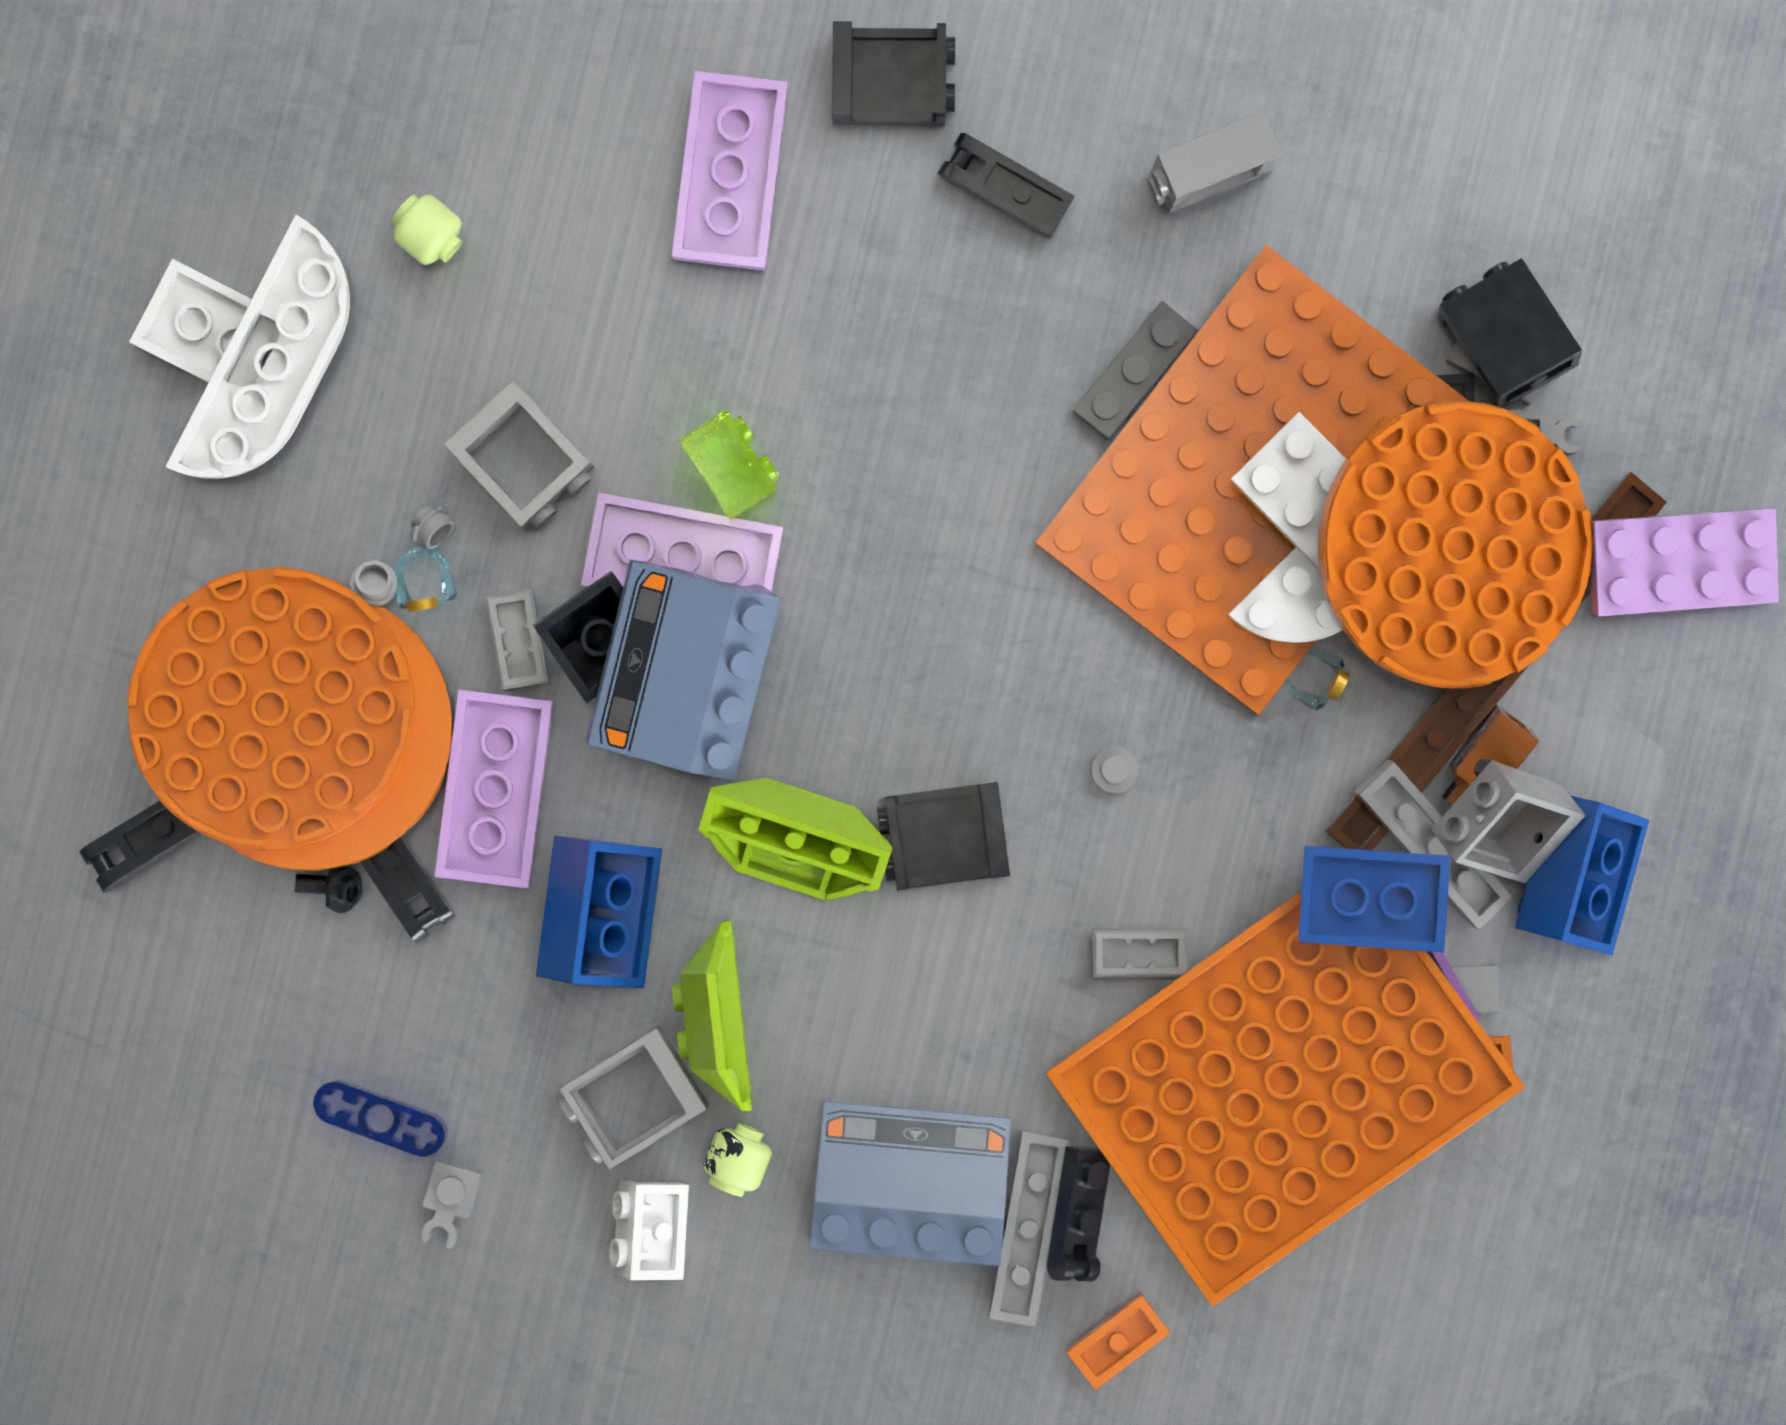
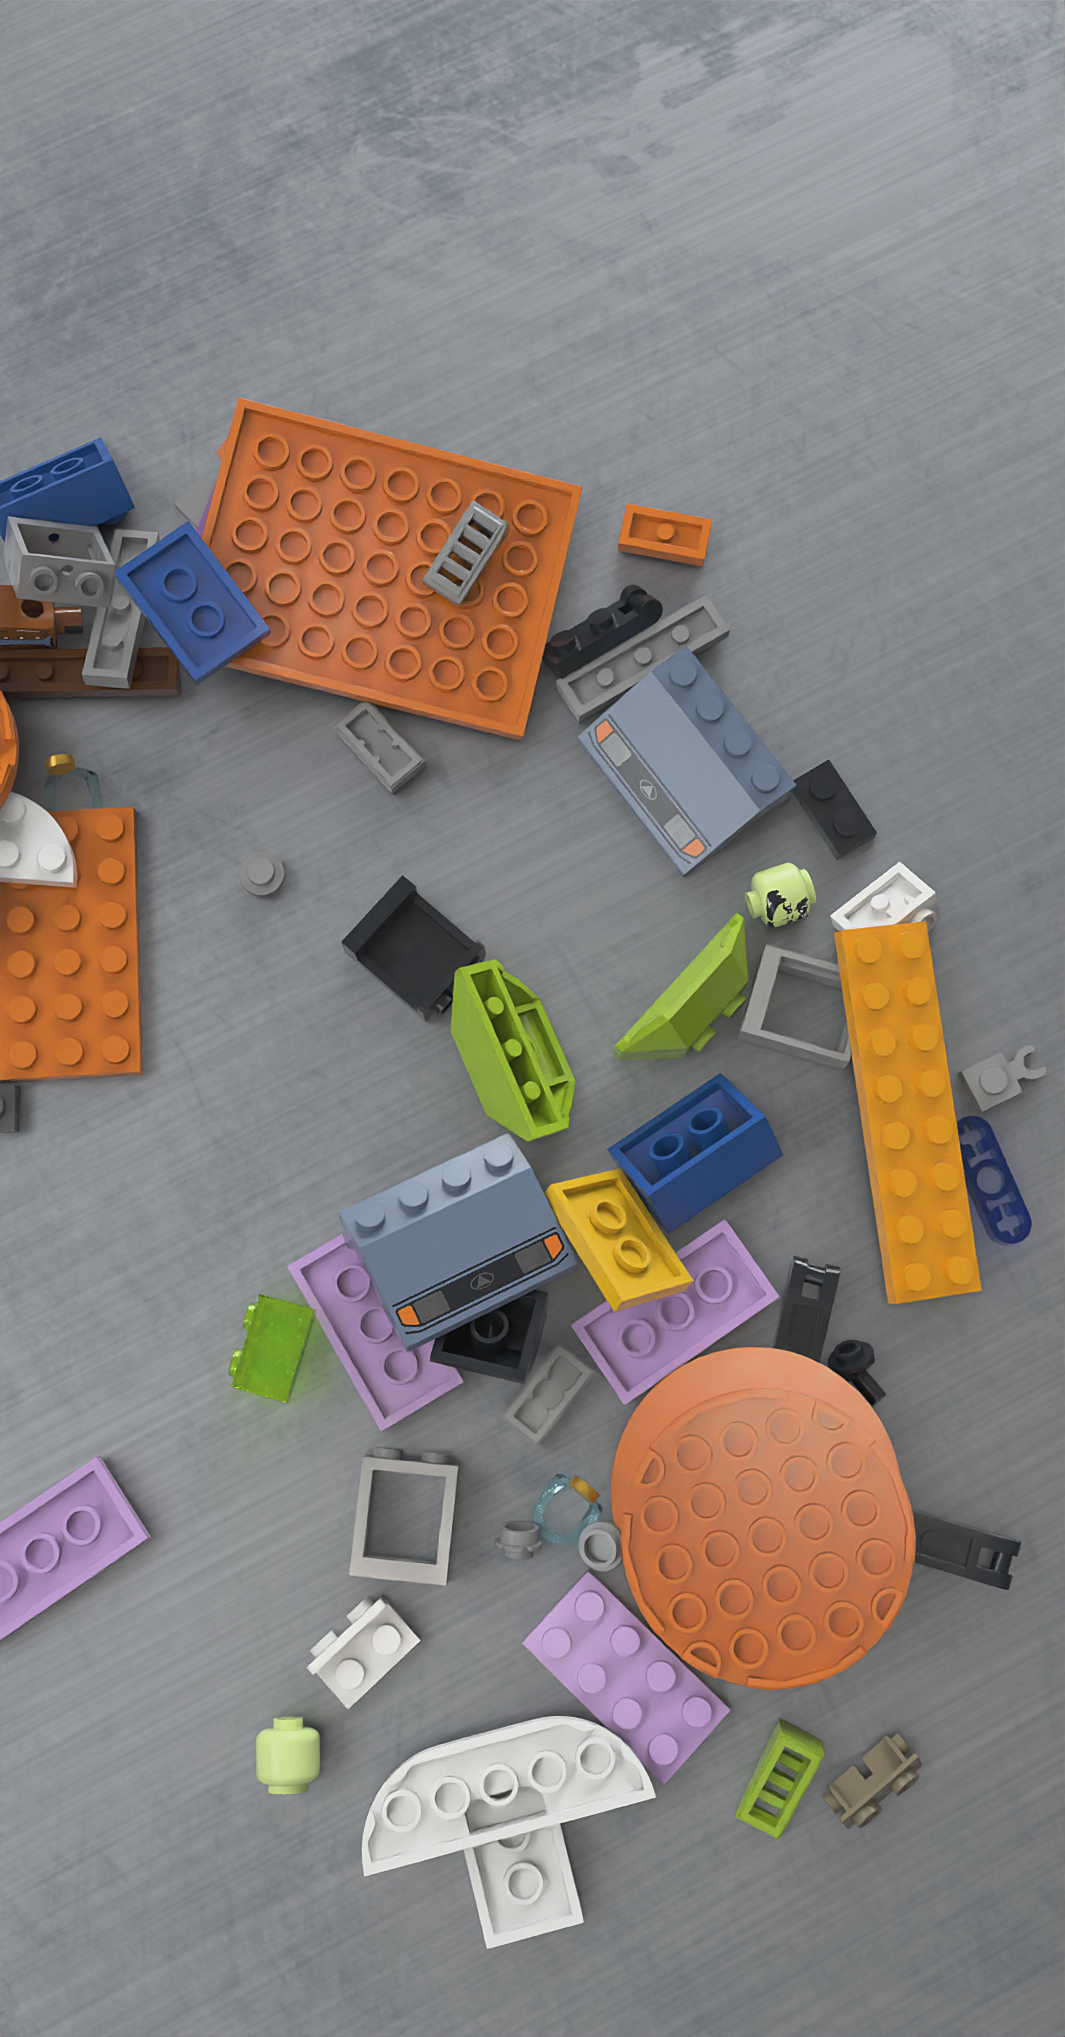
camera: 135 degrees left, 10 degrees down
none -> white bracket [307,1595,422,1709]
none -> light grey slope [422,501,510,607]
none -> lavender plate [522,1570,730,1785]
none -> yellow plate [544,1168,693,1312]
none -> lime slope [735,1719,825,1840]
none -> black plate [793,760,877,860]
none -> dark tan hinge [823,1733,922,1829]
none -> light orange plate [834,921,982,1304]

